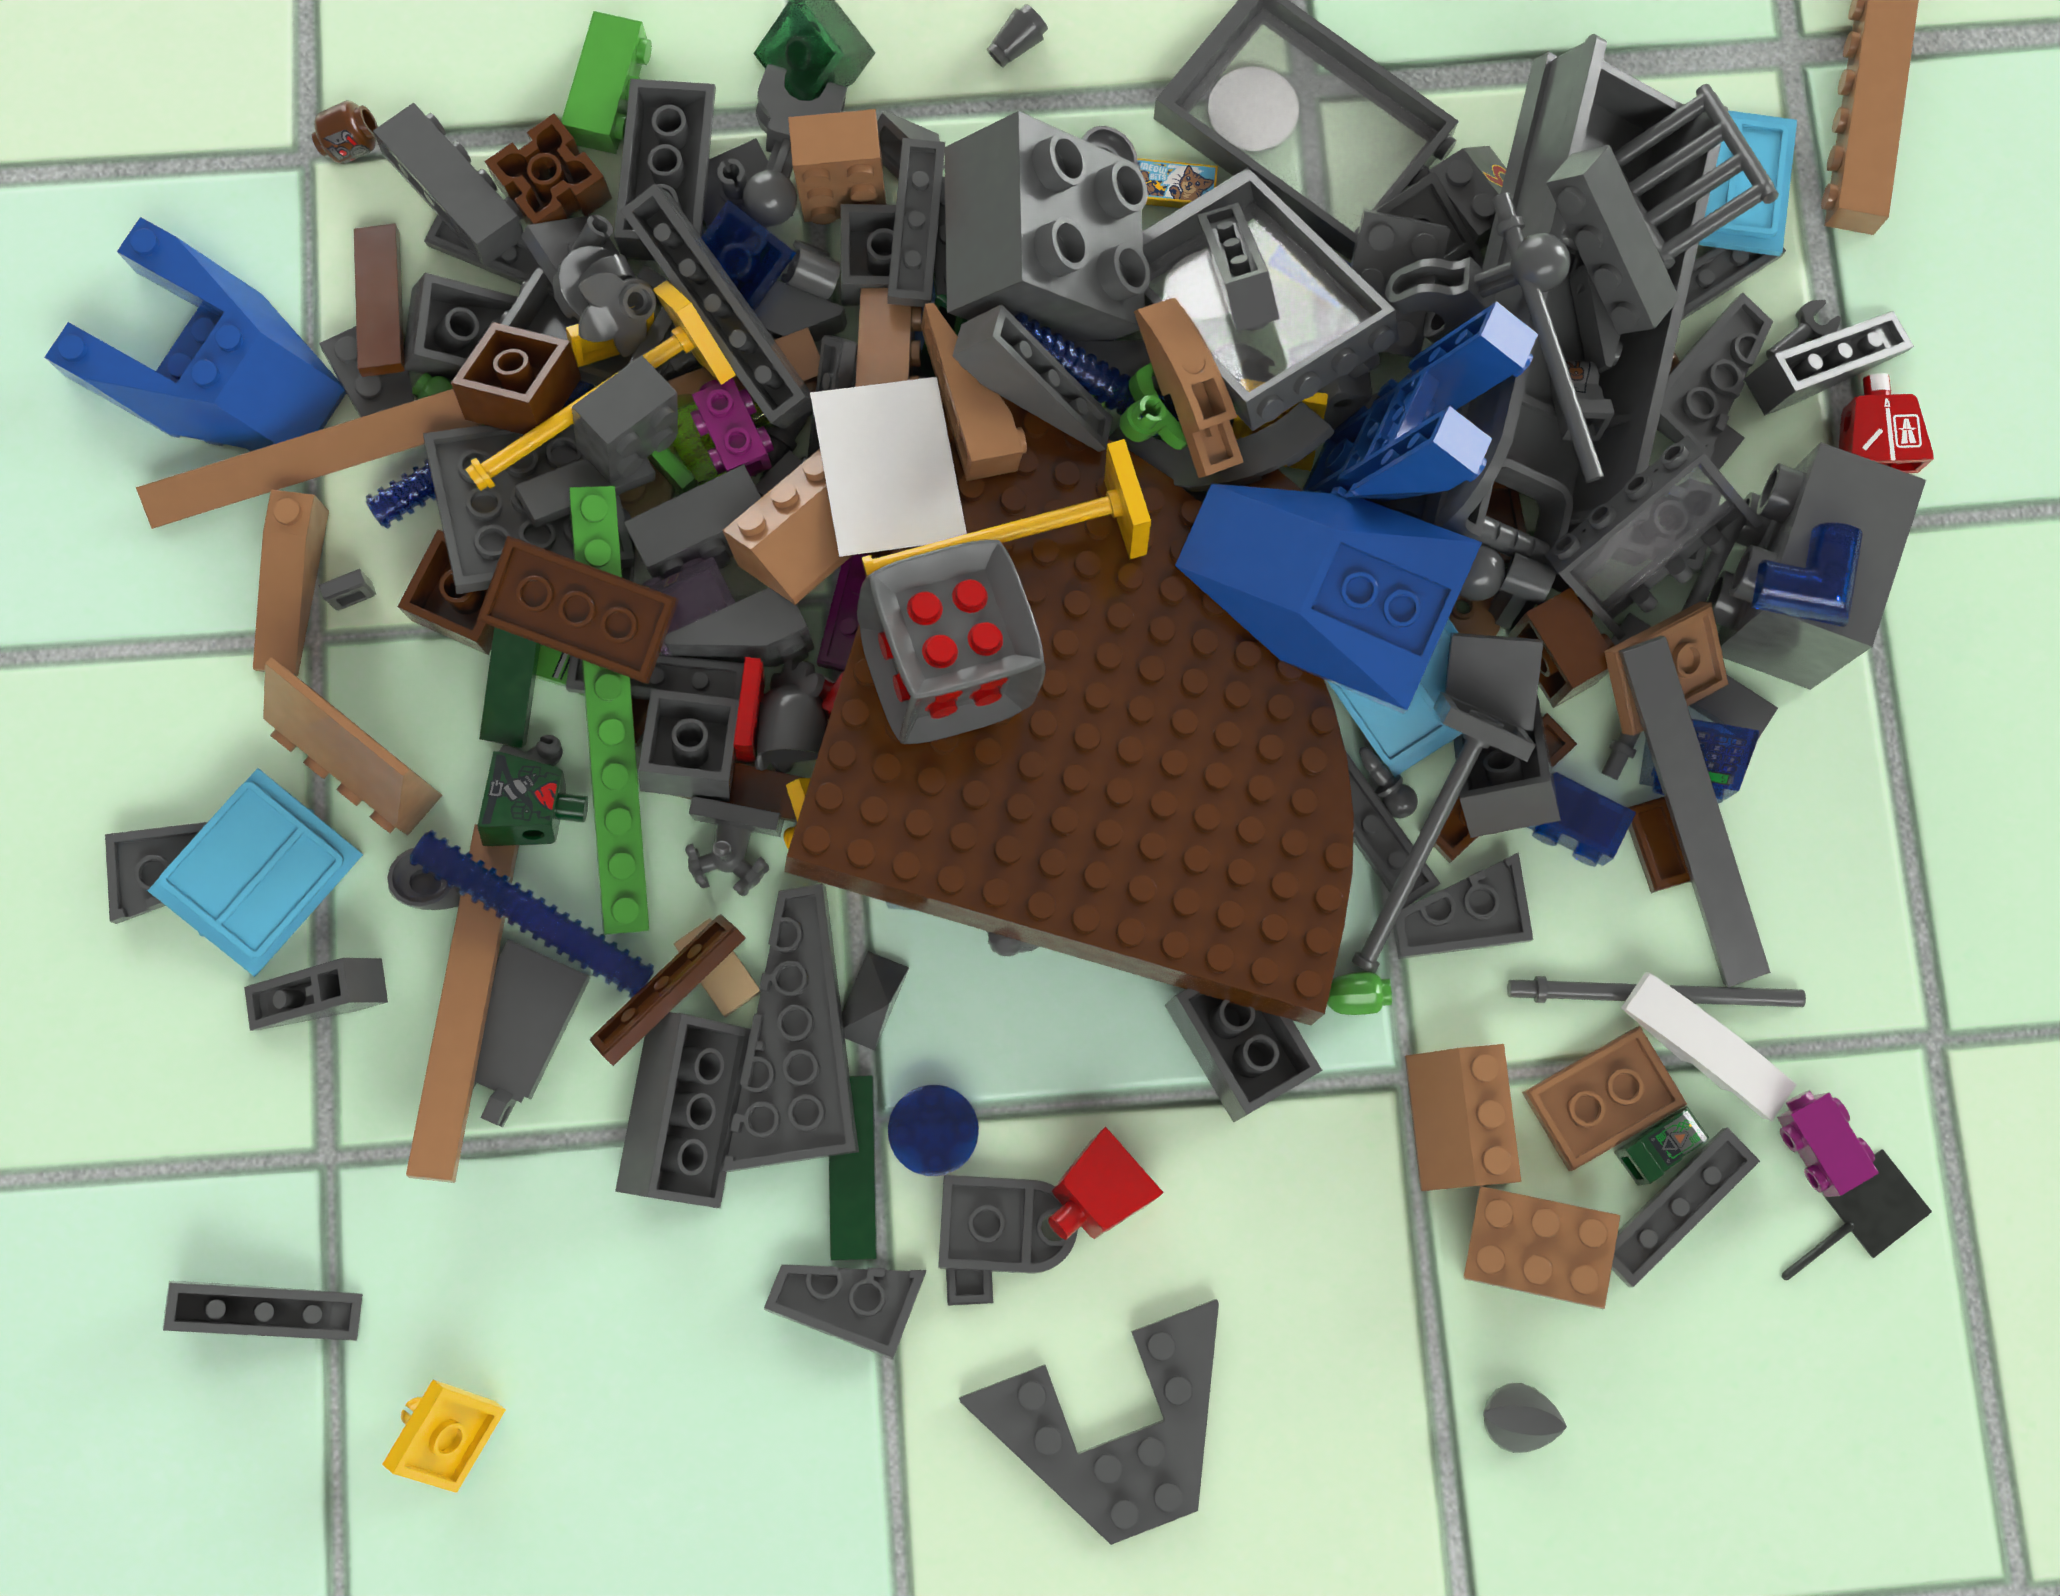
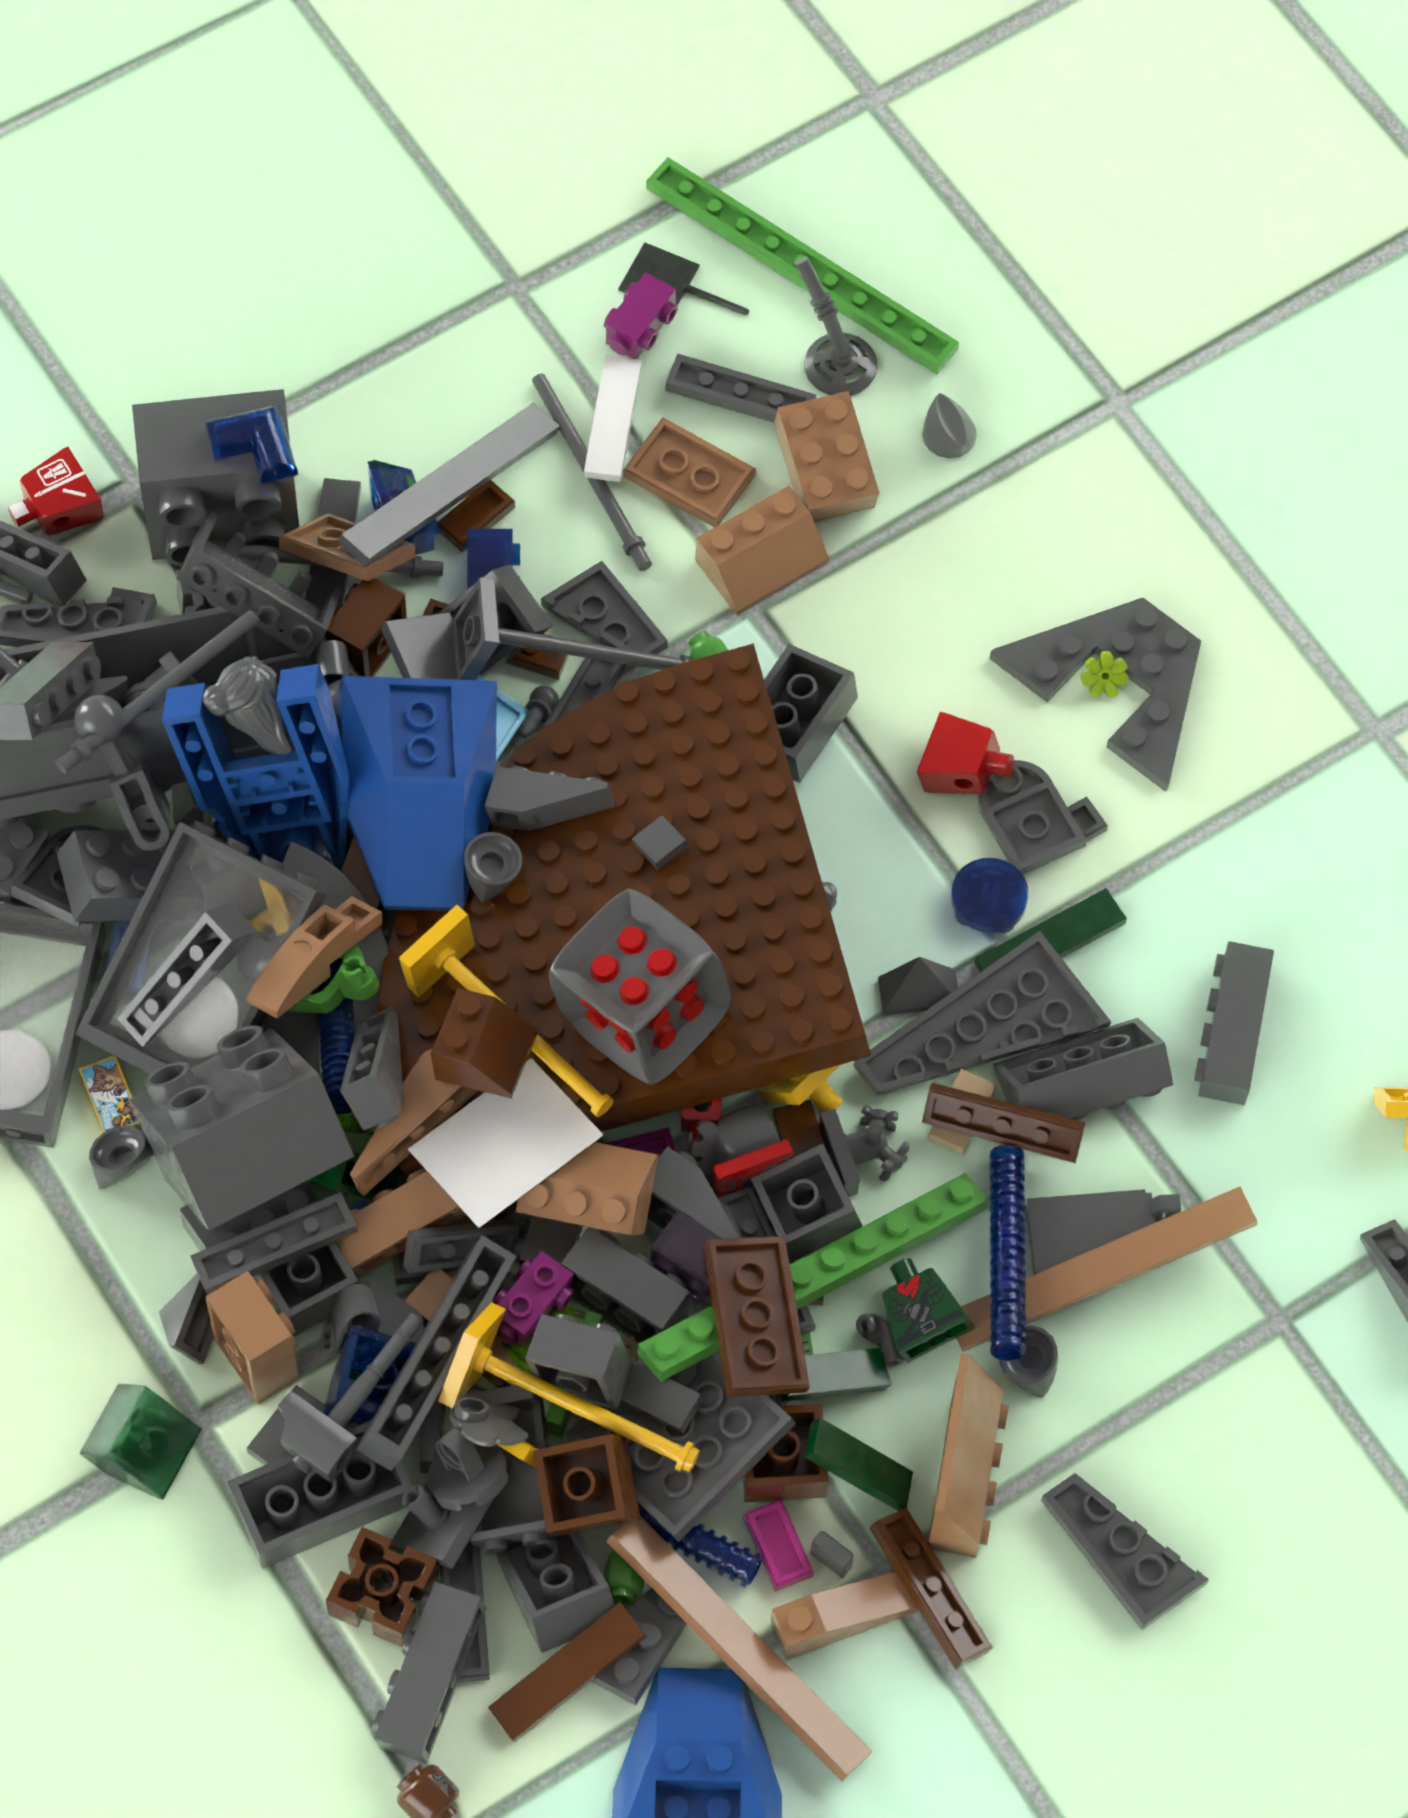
camera: 120 degrees left, 15 degrees down
medium azure piece [147,768,364,977] -> none
dark grey slope [244,958,388,1031] -> none
bright green brick [561,11,652,154] -> none
dark grey piece [742,64,847,226] -> none
dark grey wing [764,1264,926,1360] -> none
dark grey cone [987,4,1048,68] -> none
leg [1614,1107,1709,1186] -> none
none -> dark grey hair [203,656,293,755]
none -> dark grey piece [278,1313,424,1483]
none -> reddish brown slope [430,988,538,1099]
none -> dark grey piece [464,832,522,903]
none -> dark grey slope [484,766,615,831]
none -> dark grey tile [632,815,688,870]
none -> bright green plate [646,157,959,374]
none -> dark pink tile [743,1499,814,1592]
none -> dark grey dish [795,257,877,396]
none -> dark green tile [805,1418,913,1511]
none -> reddish brown tile [869,1507,993,1669]
none -> lime plant [1080,651,1129,698]
none -> dark grey brick [1194,941,1274,1106]

